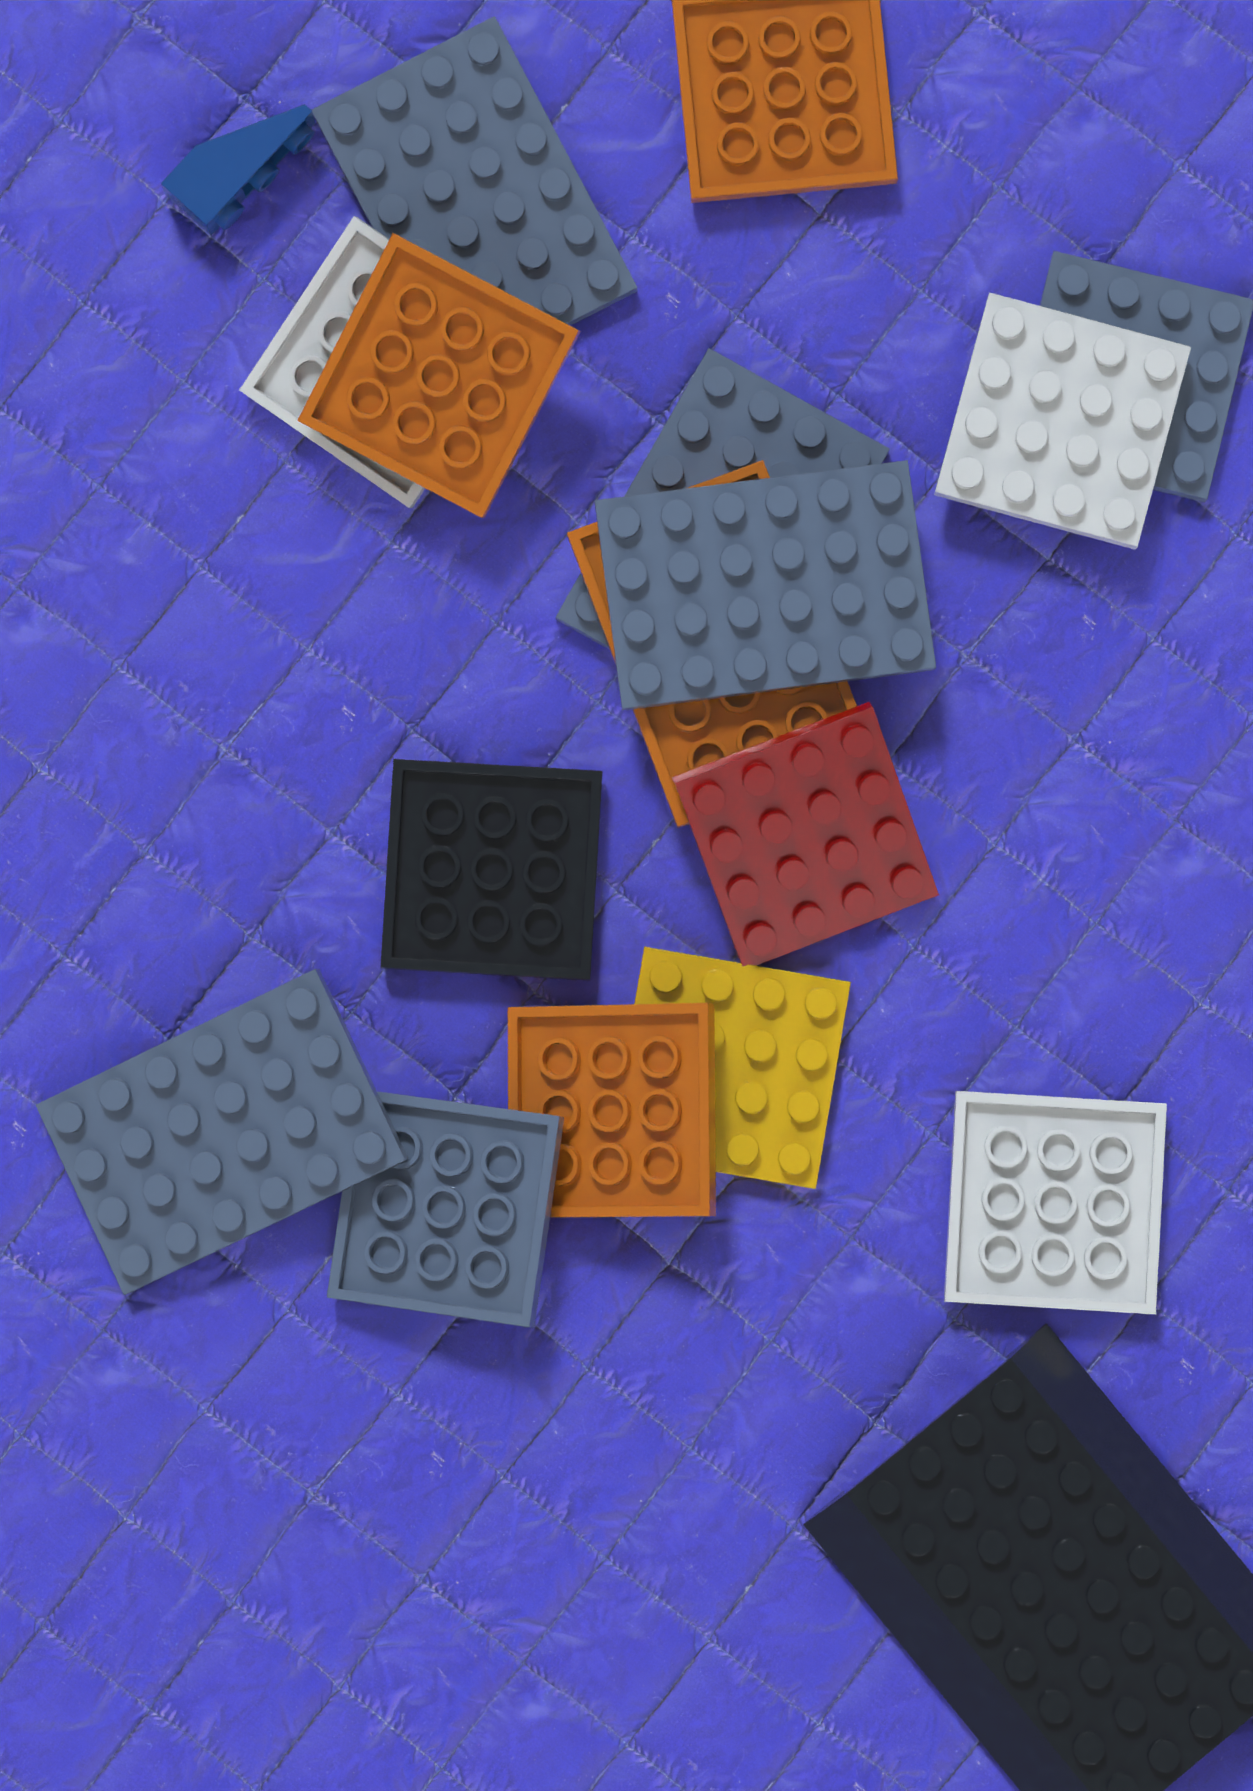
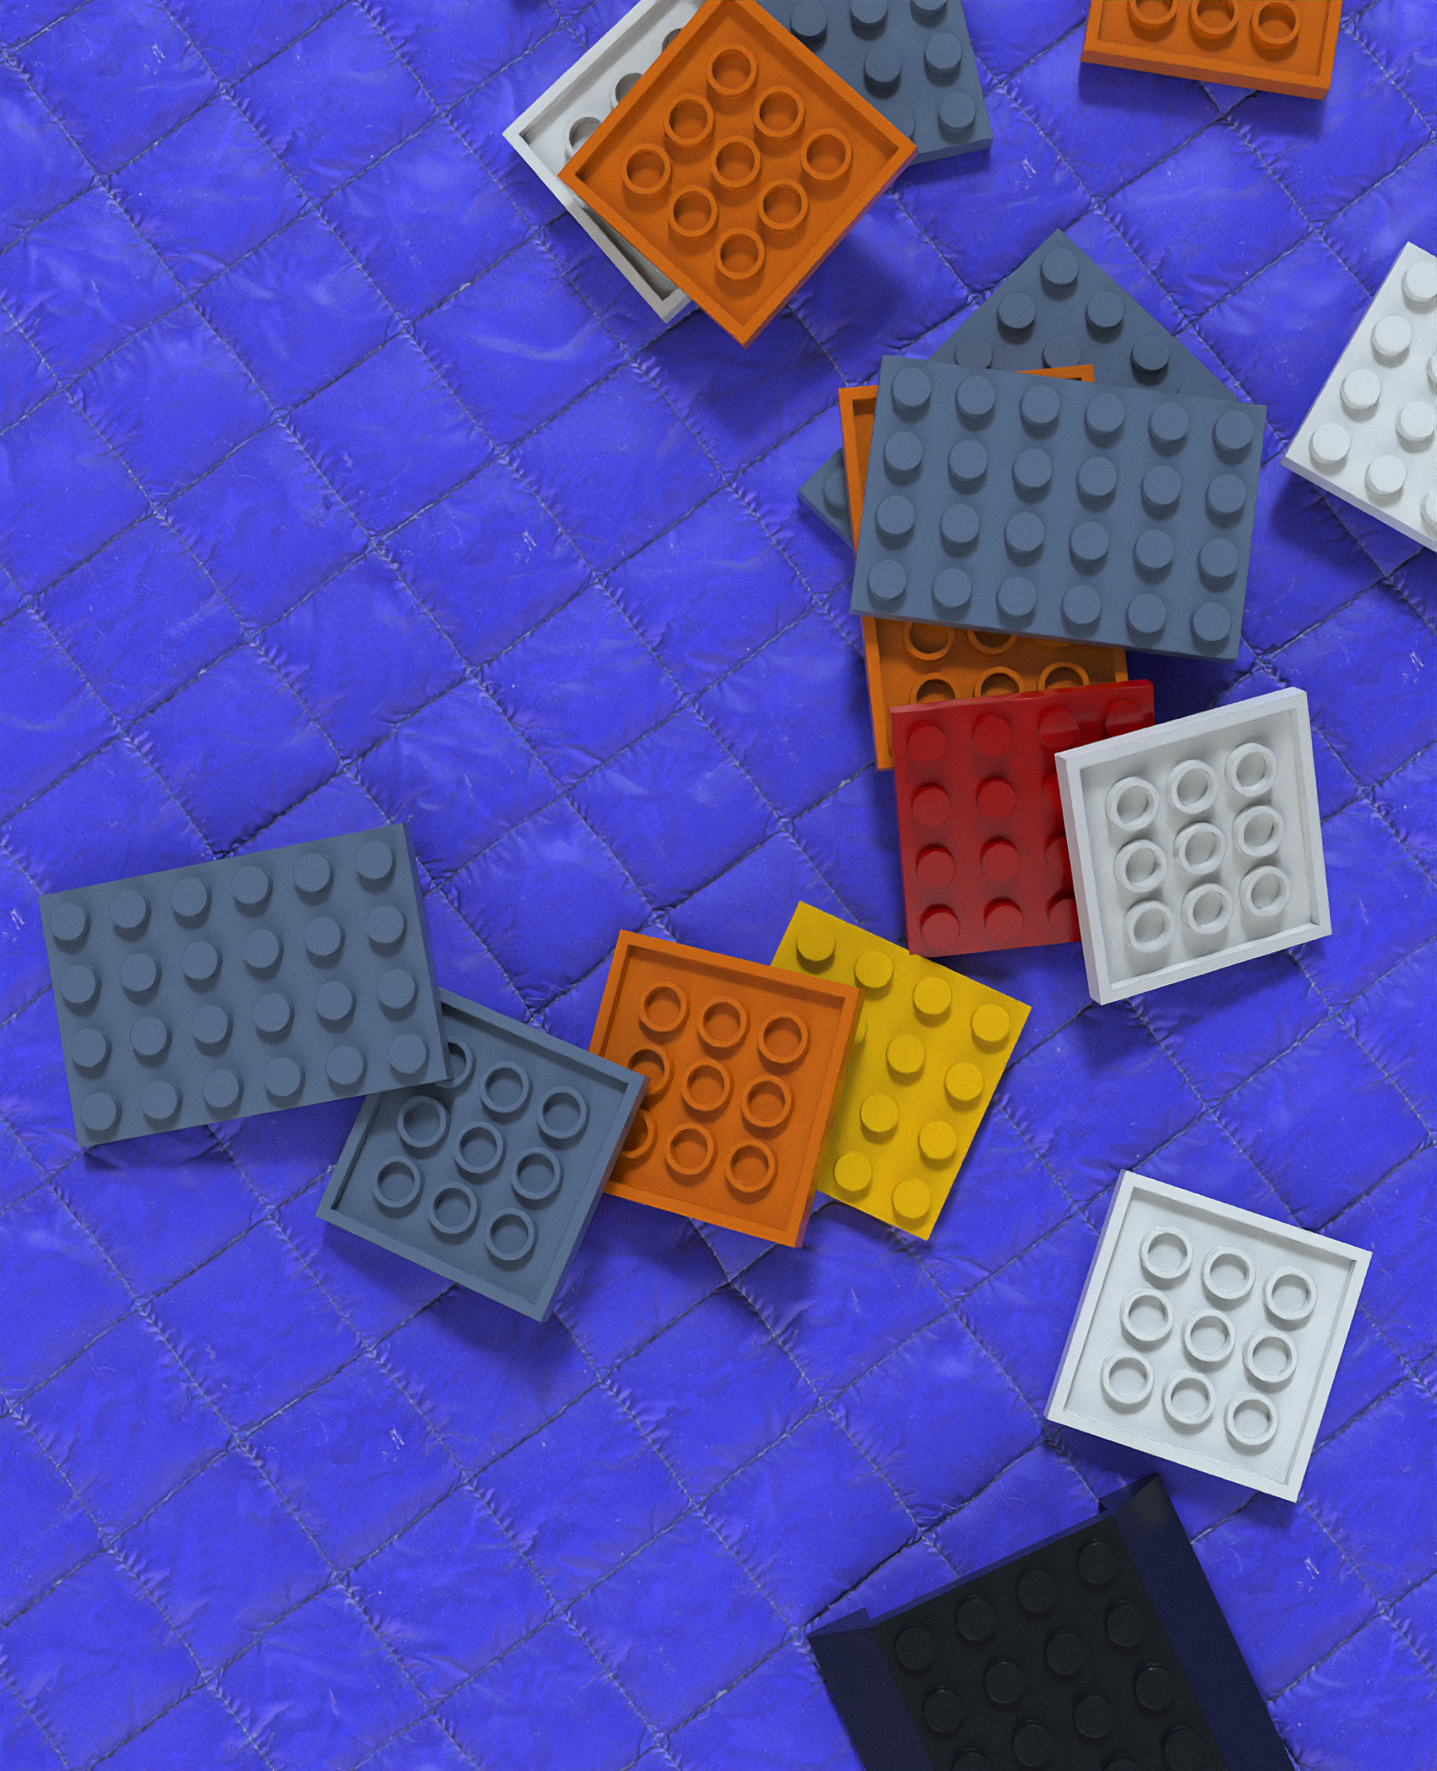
camera: 15 degrees right, 0 degrees up
black plate [380,759,602,981] -> none
none -> white plate [1054,687,1332,1006]

